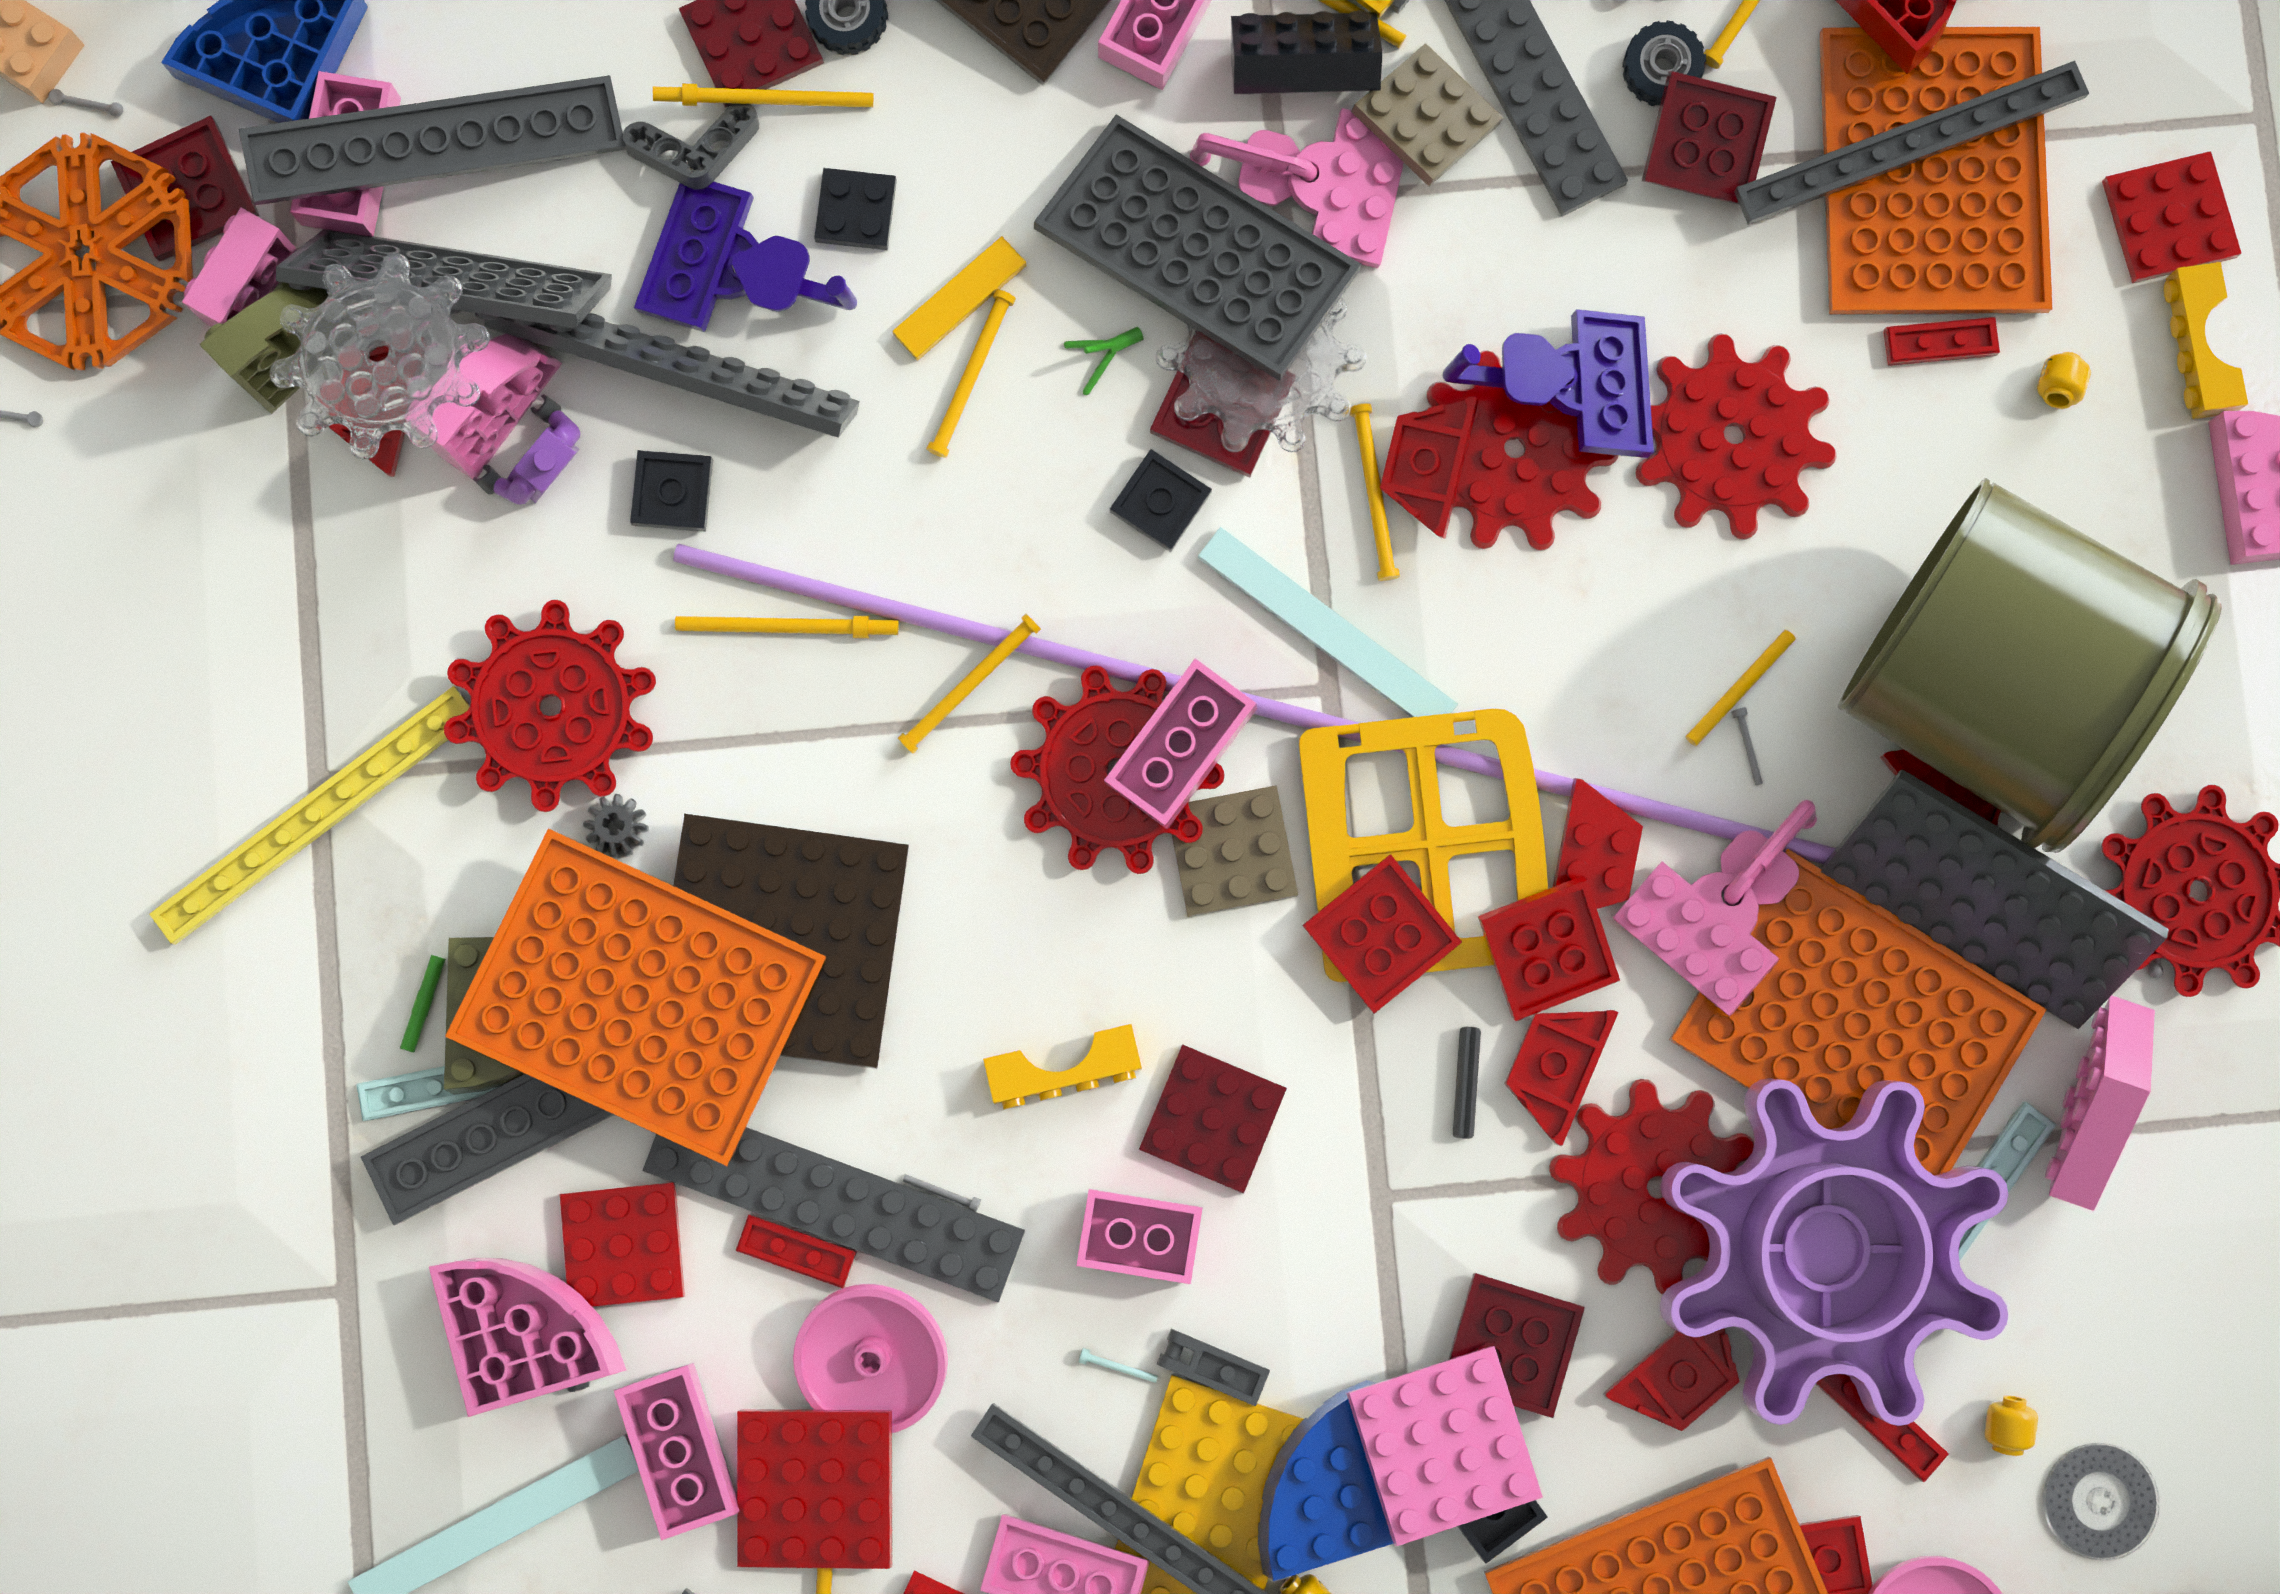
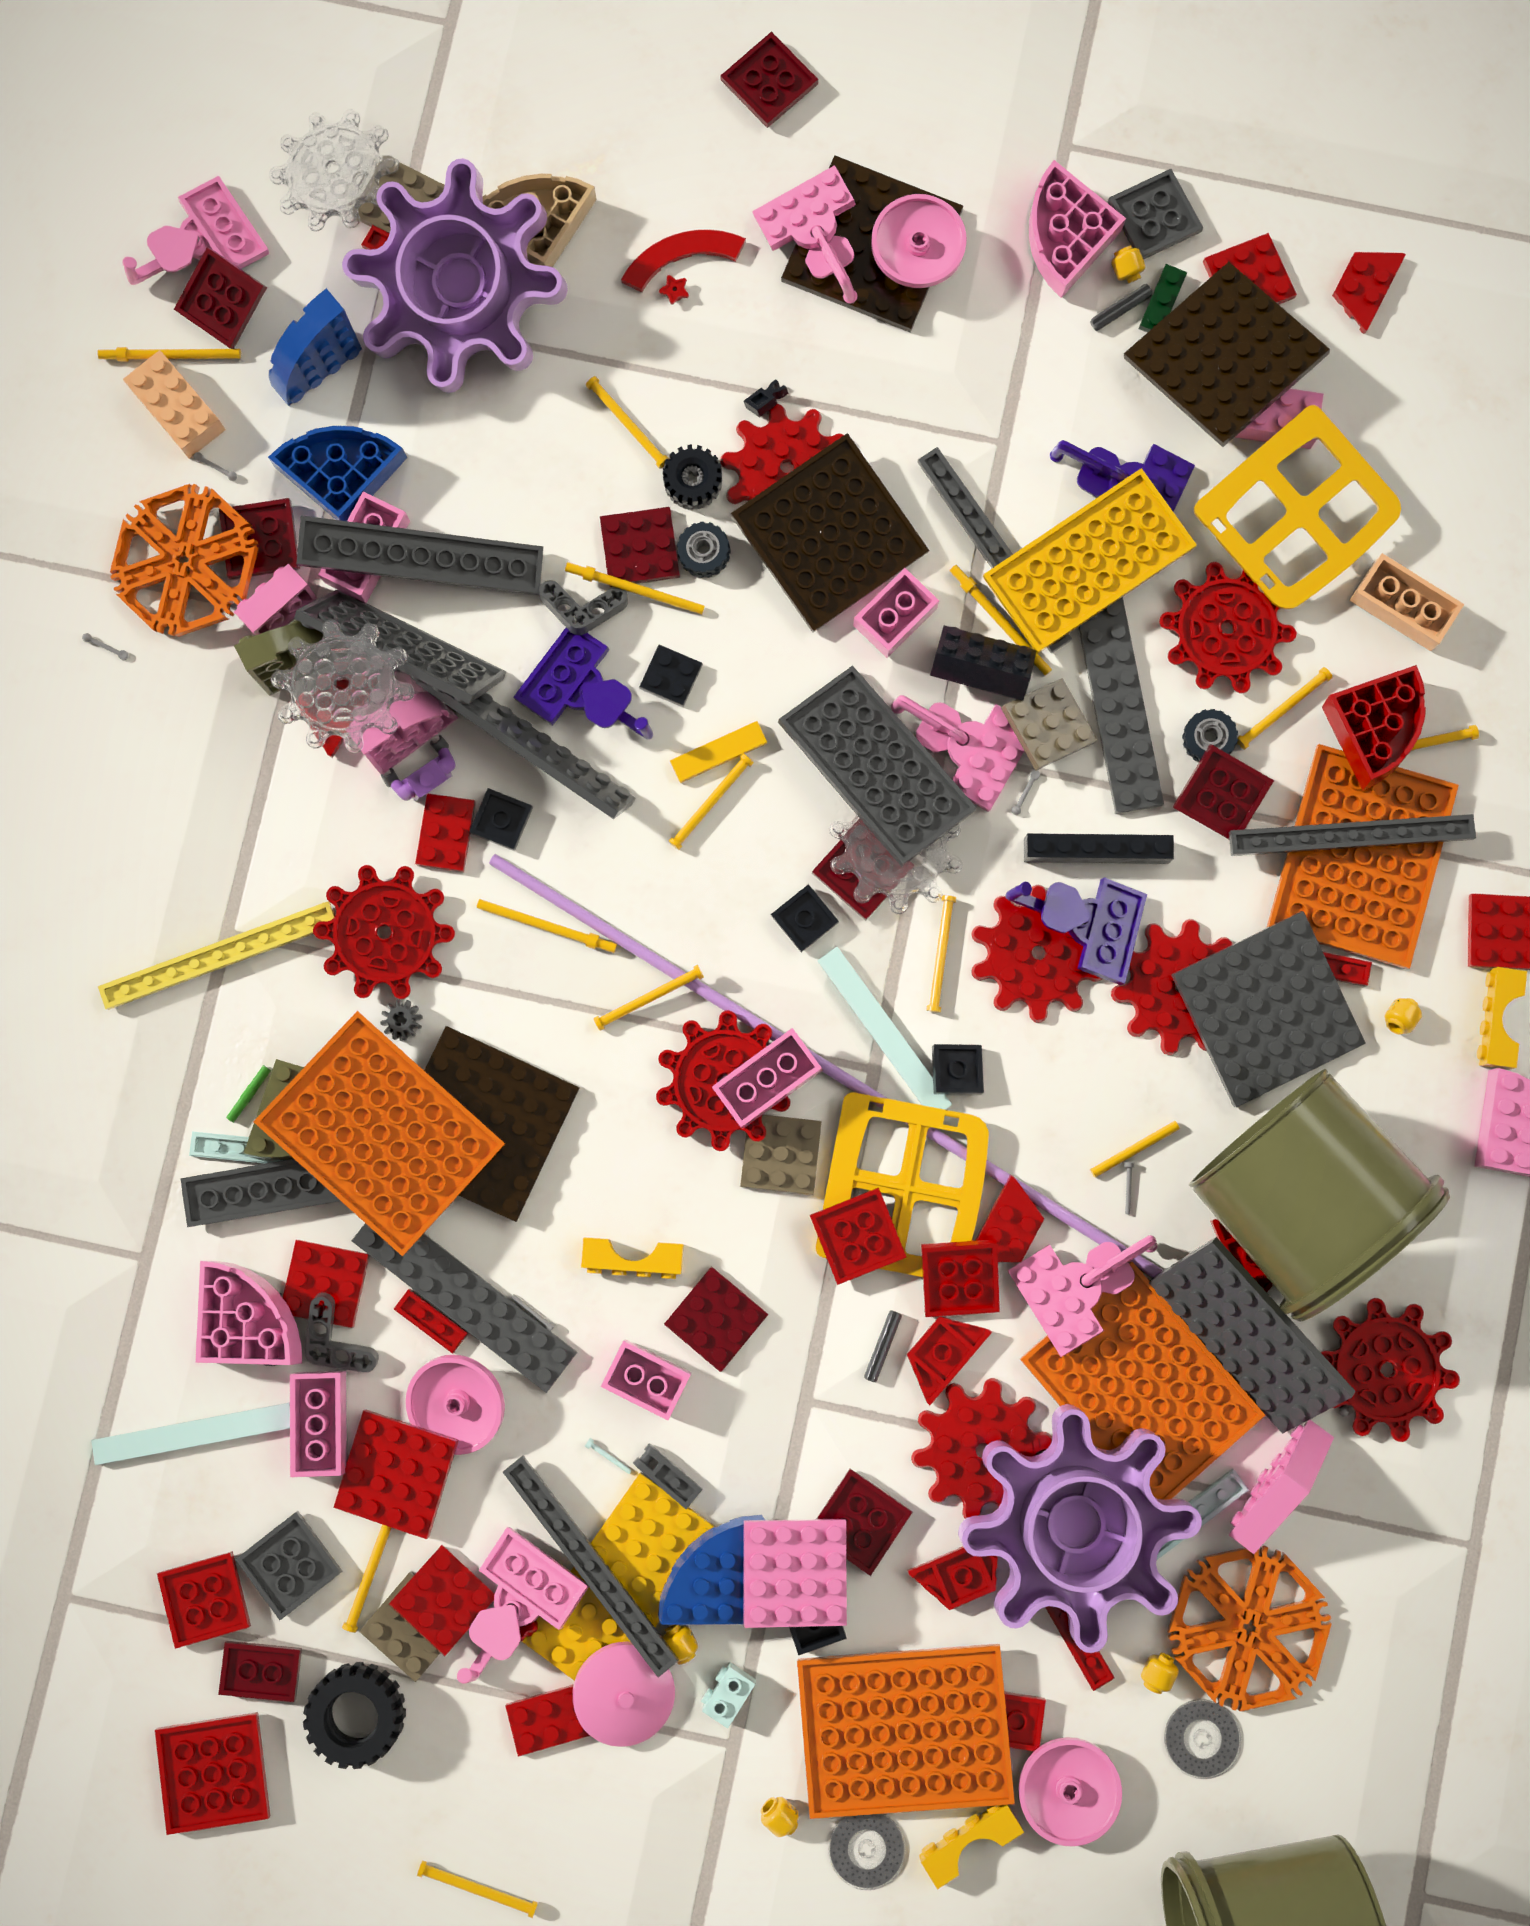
camera: 20 degrees right, 0 degrees up
bright green plant [1064,327,1144,395] -> none
red wing [1380,396,1479,539] -> none
none -> dark grey beam [305,1293,379,1372]
none -> red plate [415,793,476,872]
none -> black plate [932,1044,984,1095]
none -> light grey hinge [1012,770,1040,815]
none -> black brick [1024,833,1174,864]
none -> orange plate [1167,1545,1332,1711]
none -> dark grey plate [1171,911,1366,1108]

